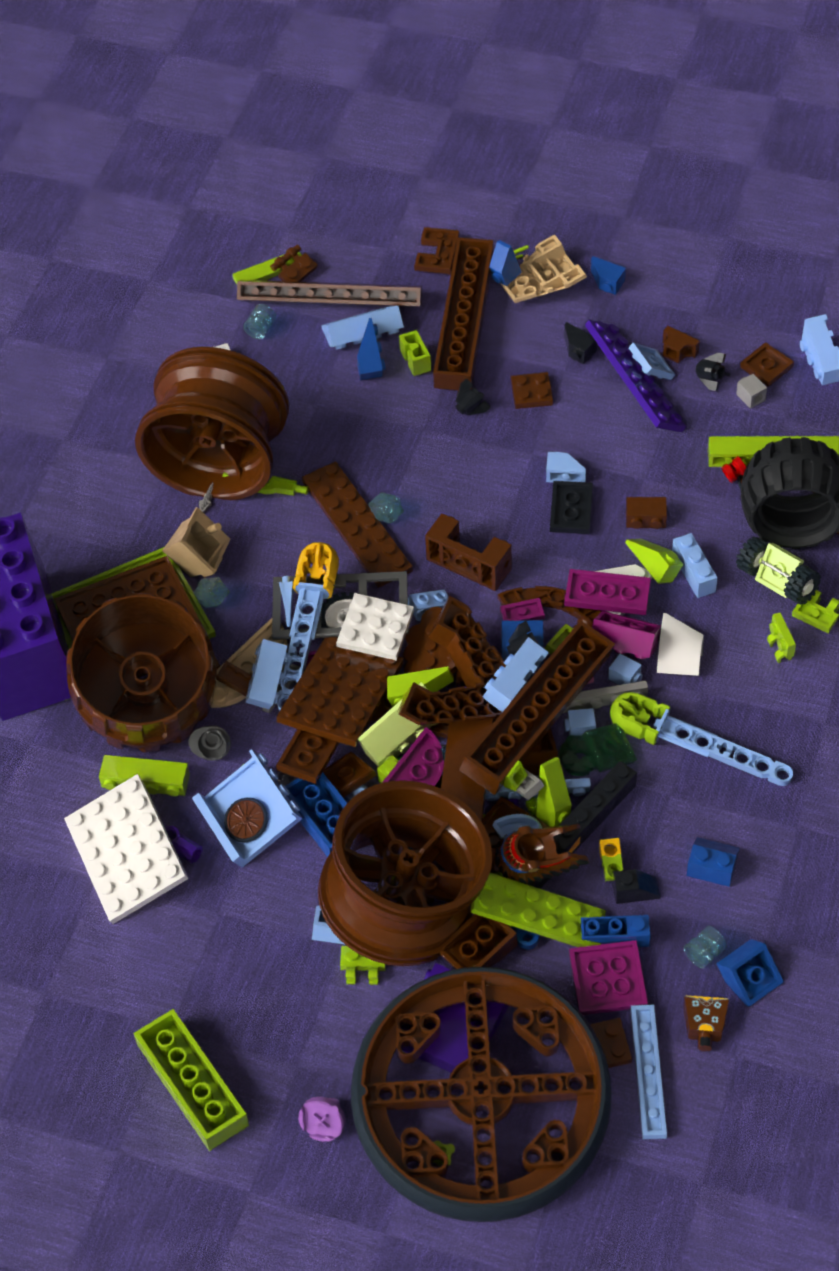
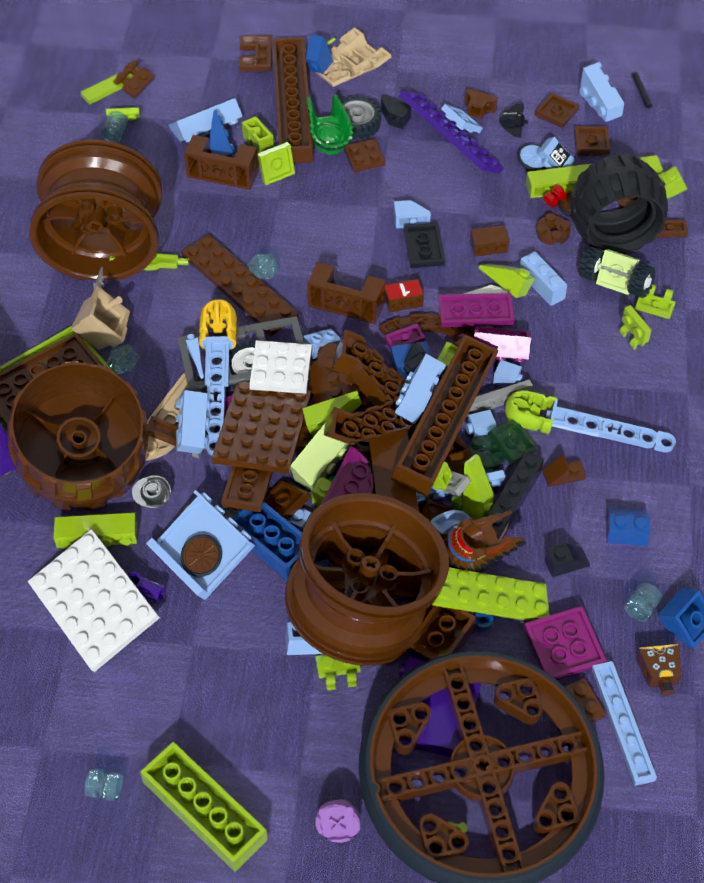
camera: 15 degrees left, 0 degrees up
reddish brown brick [237,280,422,306] -> none
black brick [455,378,491,415] -> none
blue slope [581,915,650,947] -> none
blue slope [591,256,626,295] -> none
leg [599,838,623,882] -> none
white slope [657,613,704,676] -> none
light grey brick [736,374,767,409] -> none
none -> clear light blue wheel [84,767,123,802]
none -> lime plate [106,107,141,121]
none -> reddish brown plate [184,135,259,190]
none -> lime plate [258,142,295,185]
none -> green piece [306,94,354,155]
none -> wheel [341,96,381,140]
none -> brick [385,279,424,313]
none -> light blue wheel [517,144,547,171]
none -> reddish brown plate [536,213,571,245]
none -> light blue piece [537,137,575,169]
none -> reddish brown slope [542,455,586,487]
none -> reddish brown plate [574,126,610,154]

